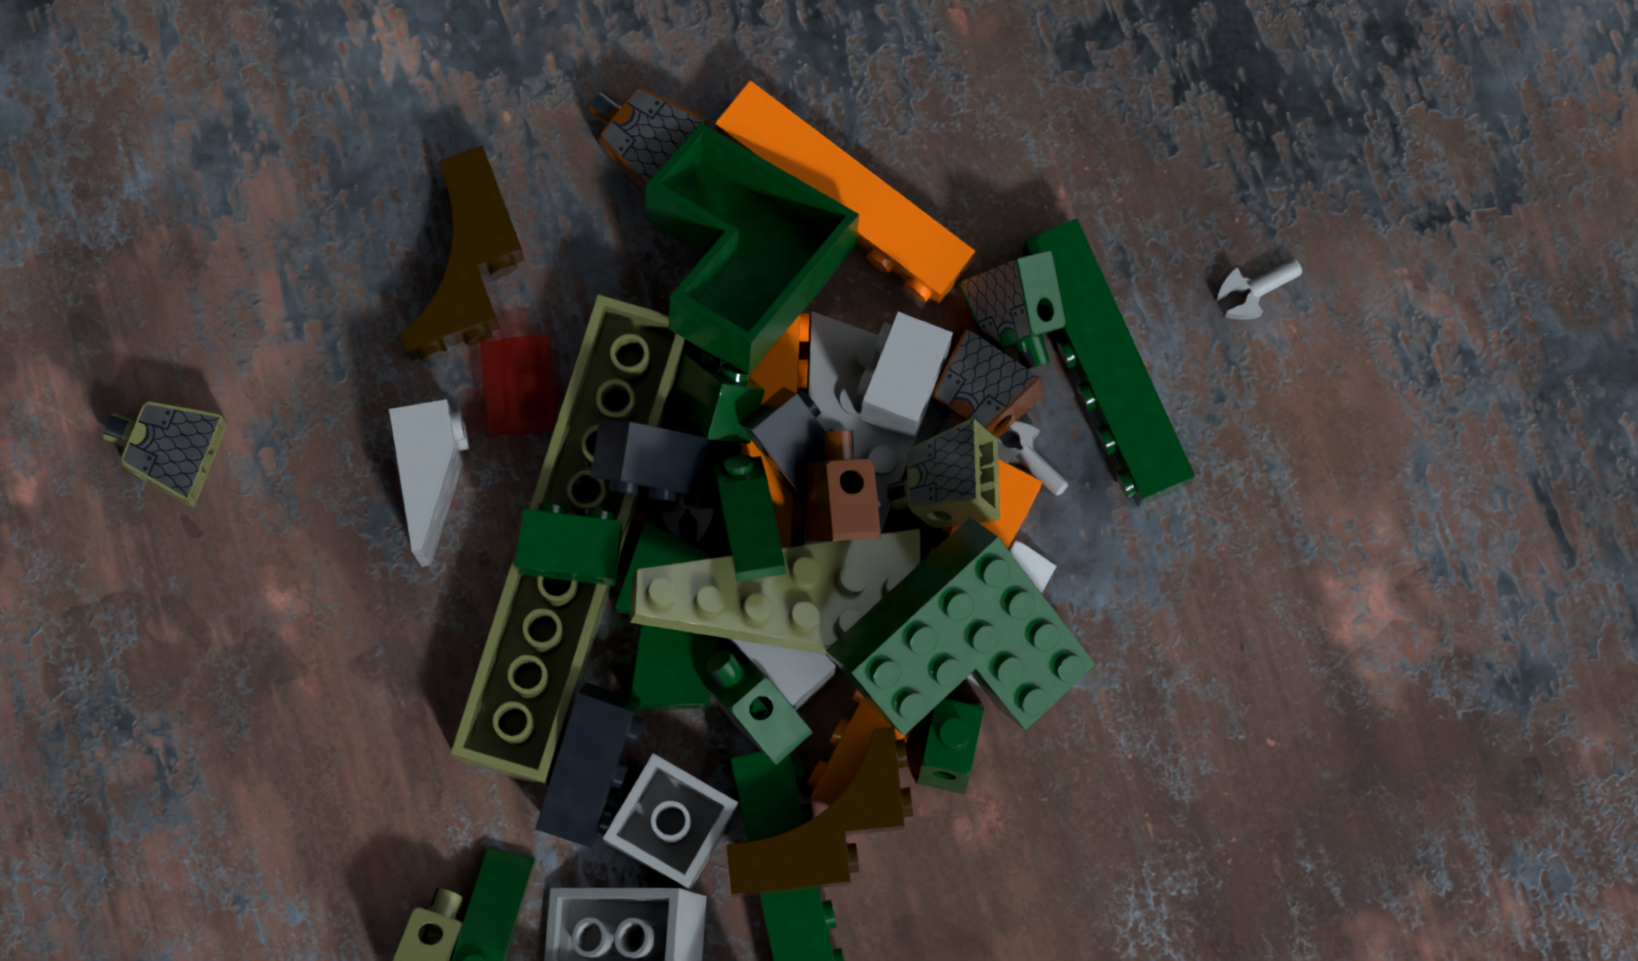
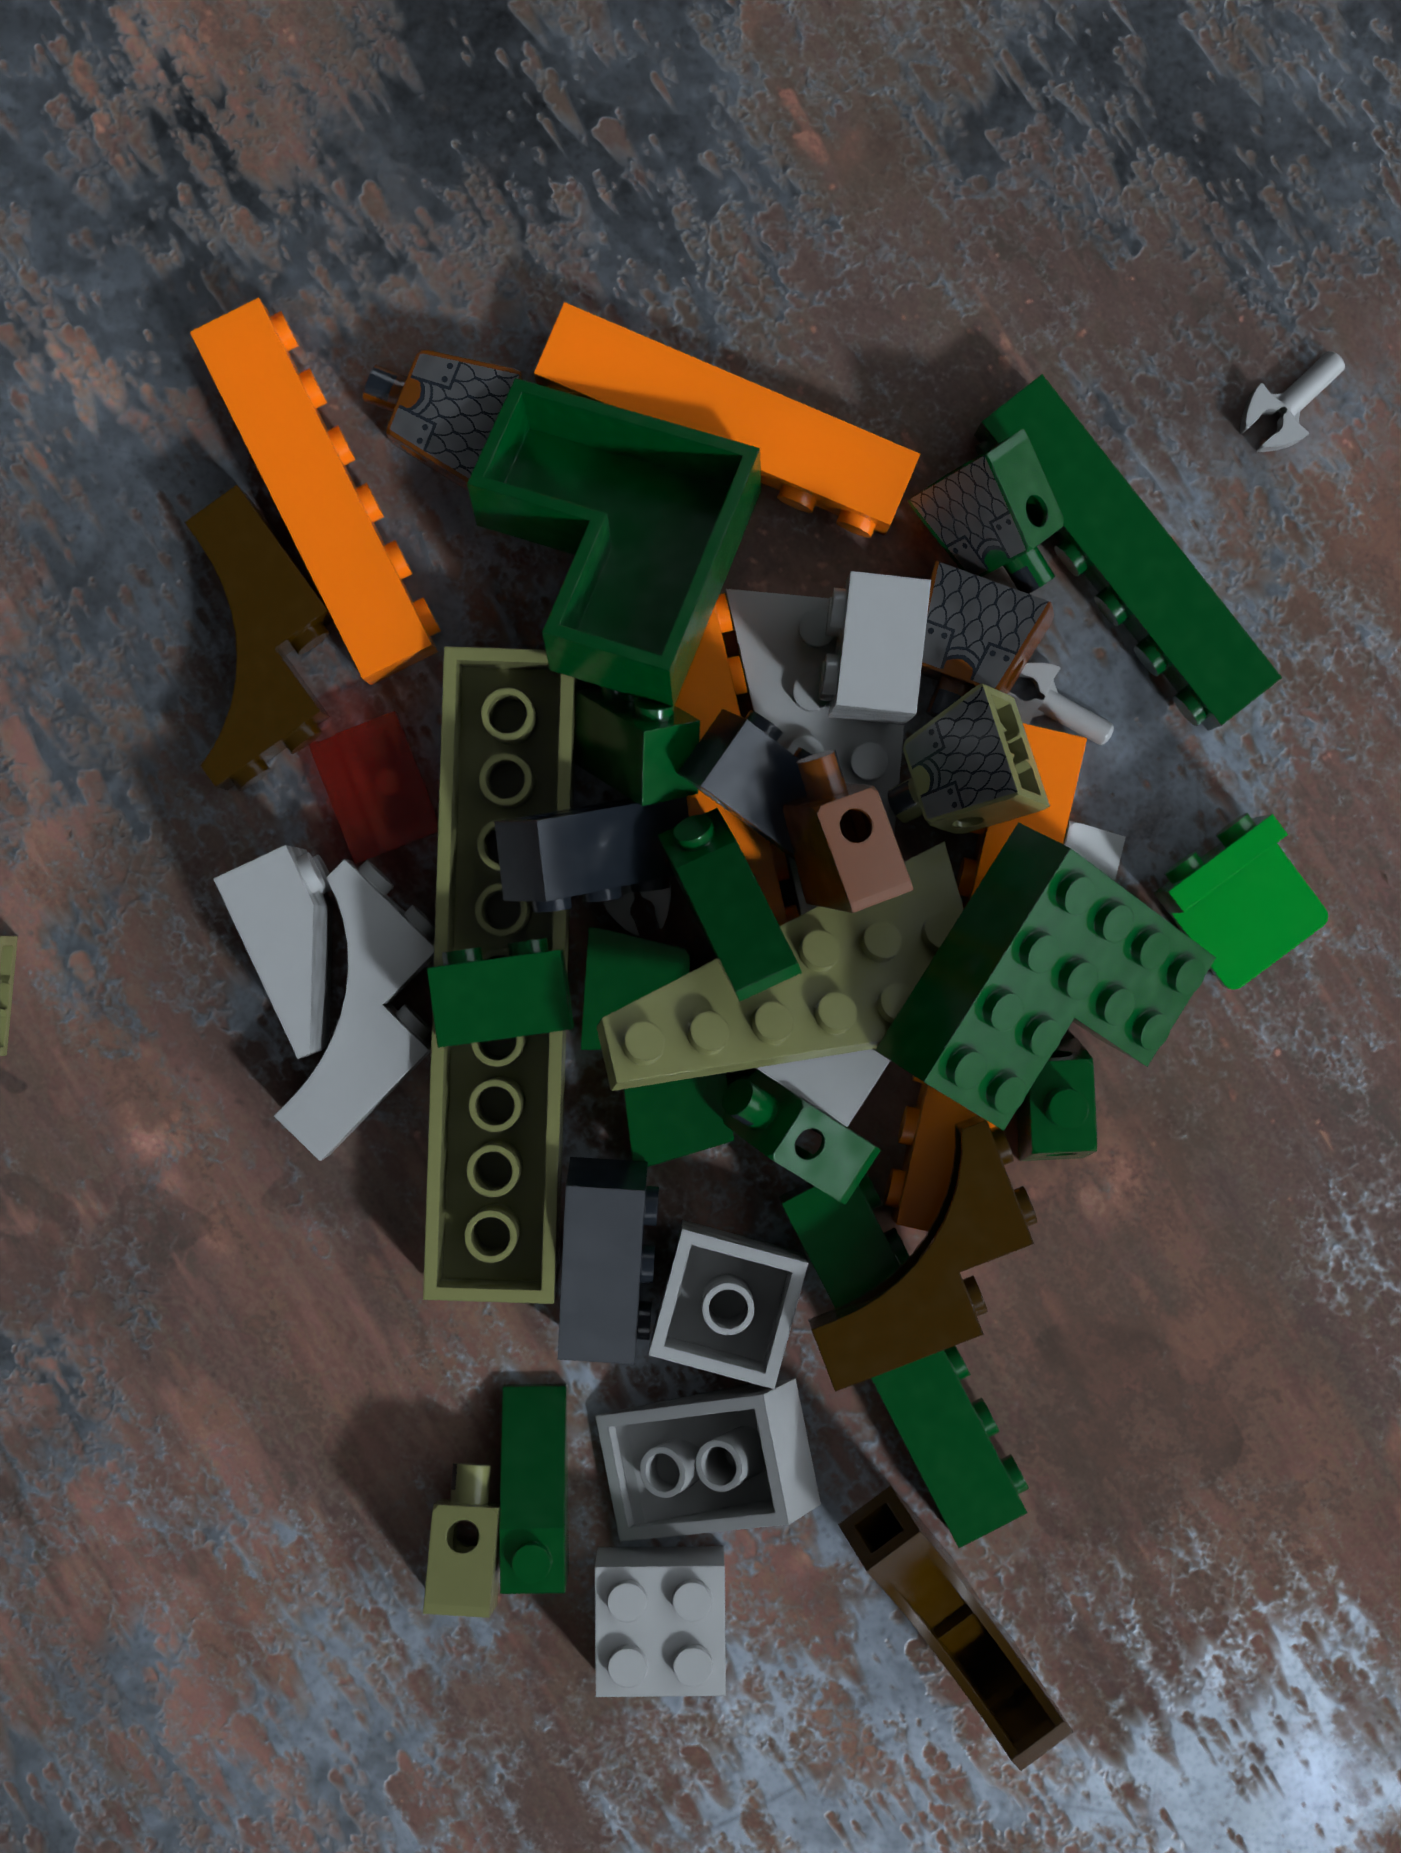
camera: 10 degrees left, 10 degrees up
none -> orange brick [190,297,441,685]
none -> light grey arch [274,859,435,1161]
none -> green bracket [1154,813,1328,990]

